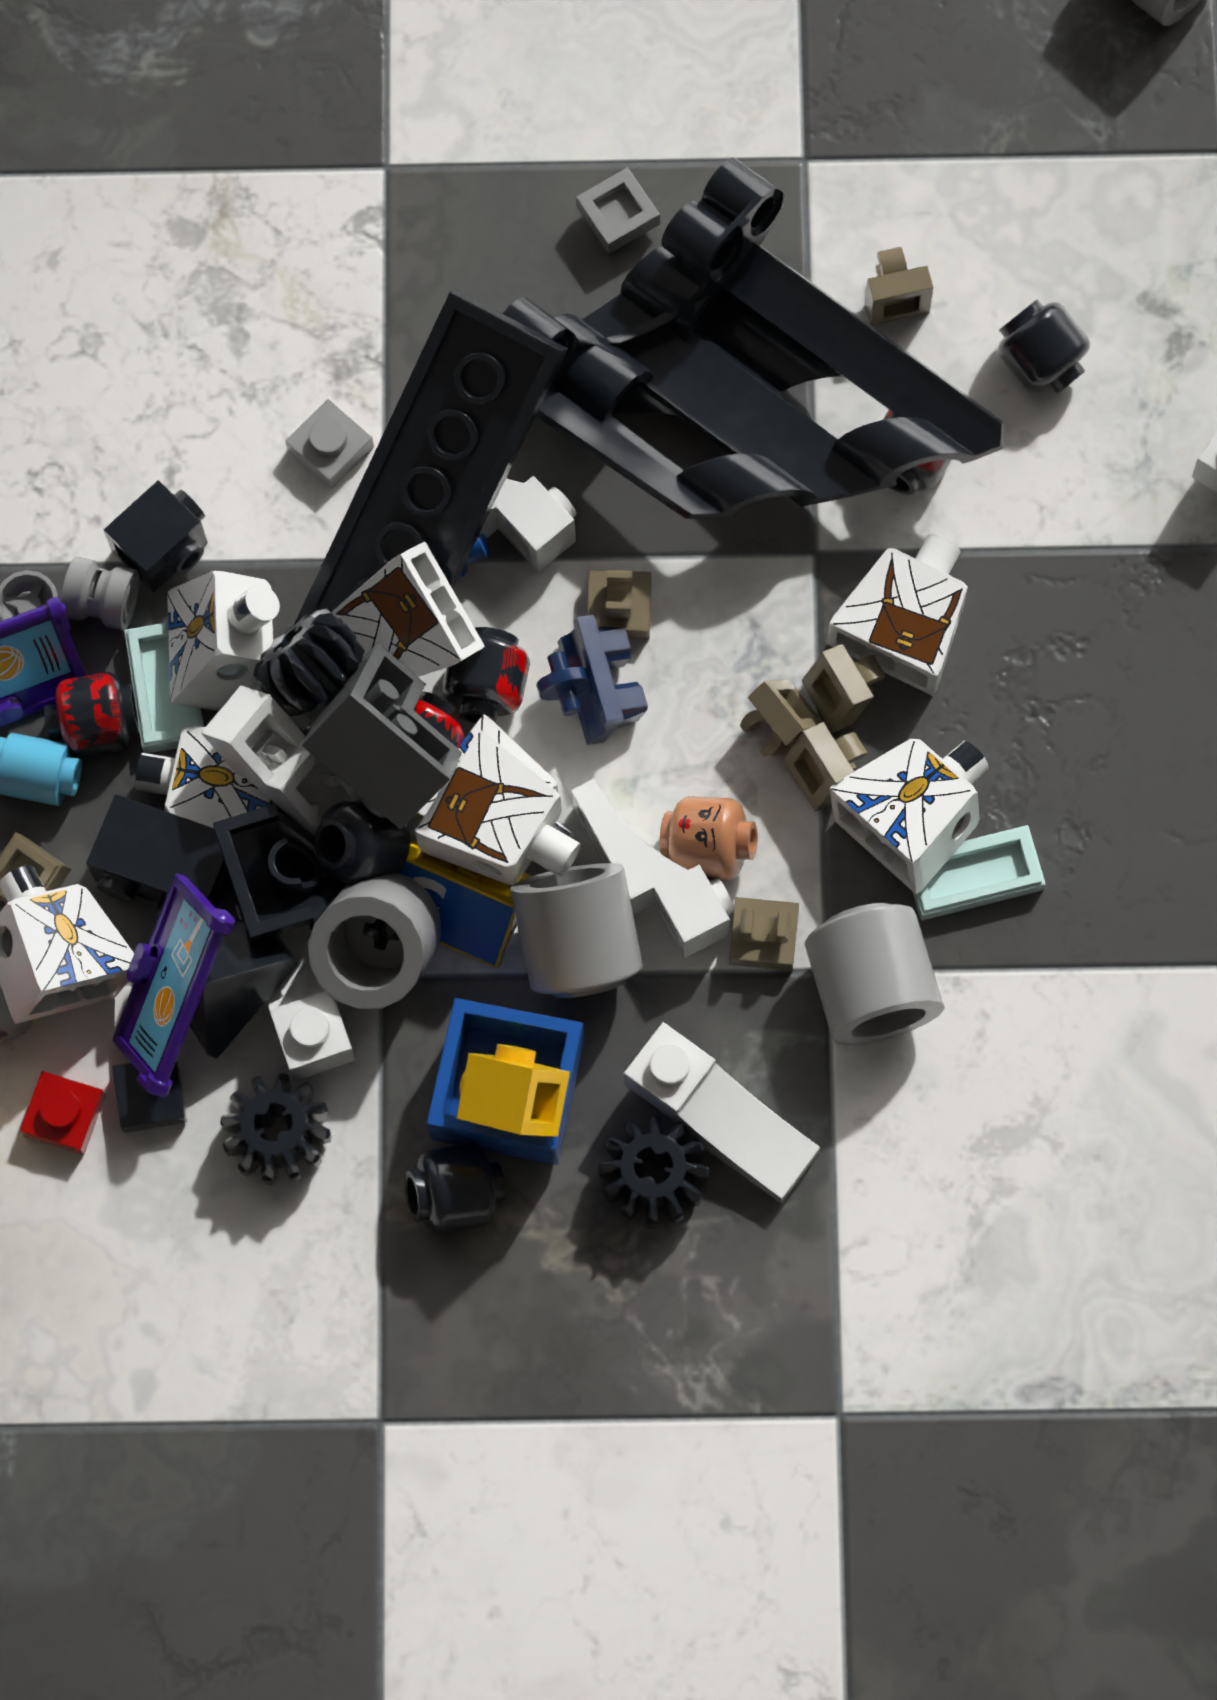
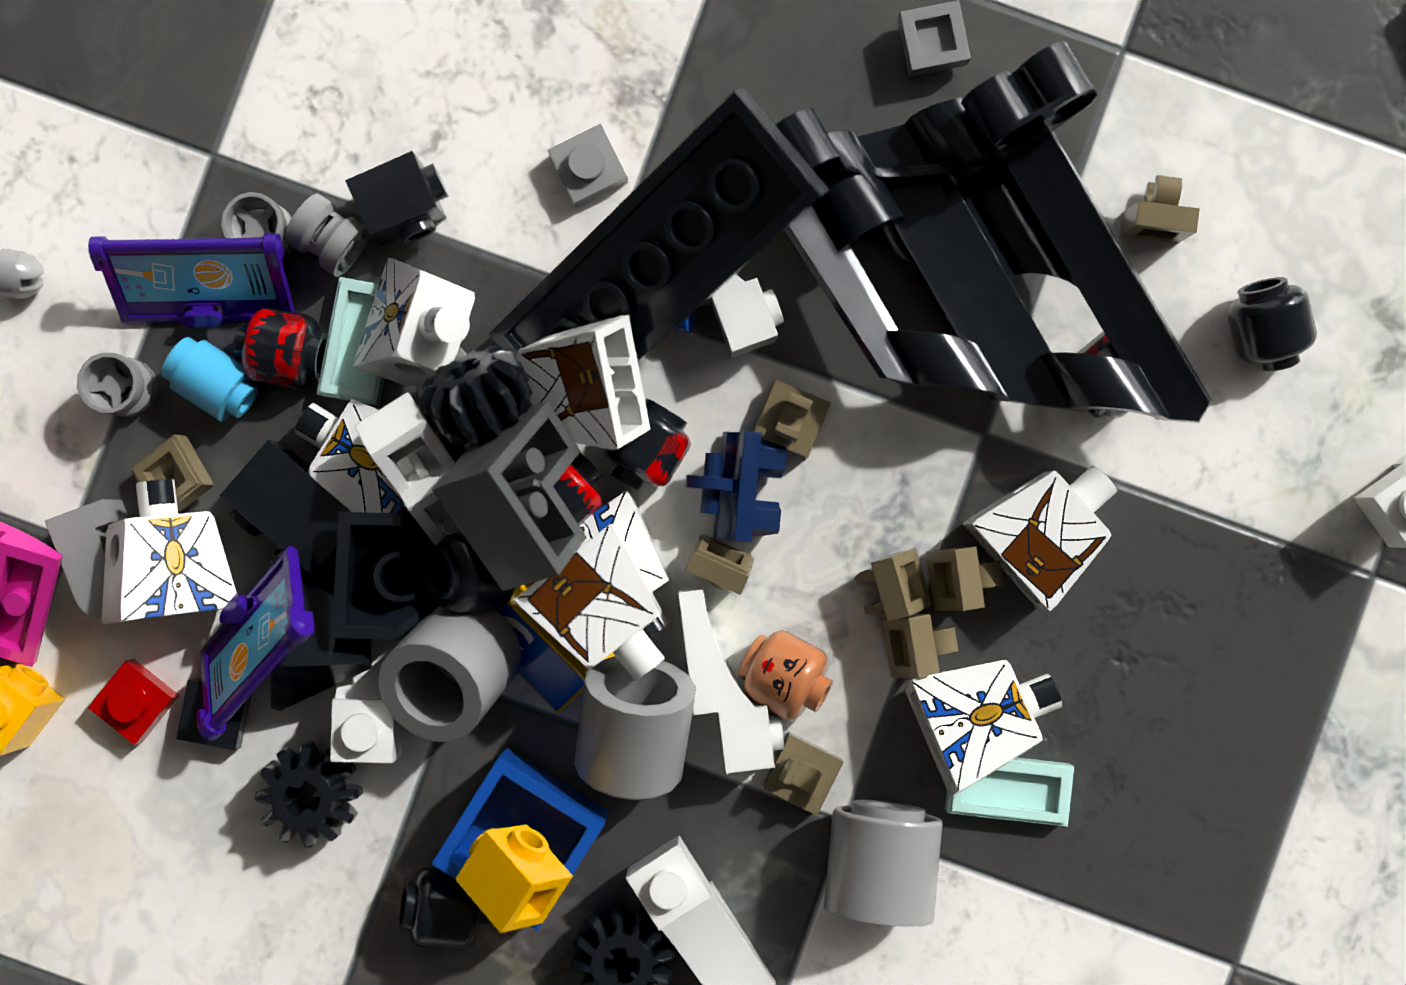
camera: 20 degrees right, 15 degrees up
none -> dark tan tile [685,534,754,595]

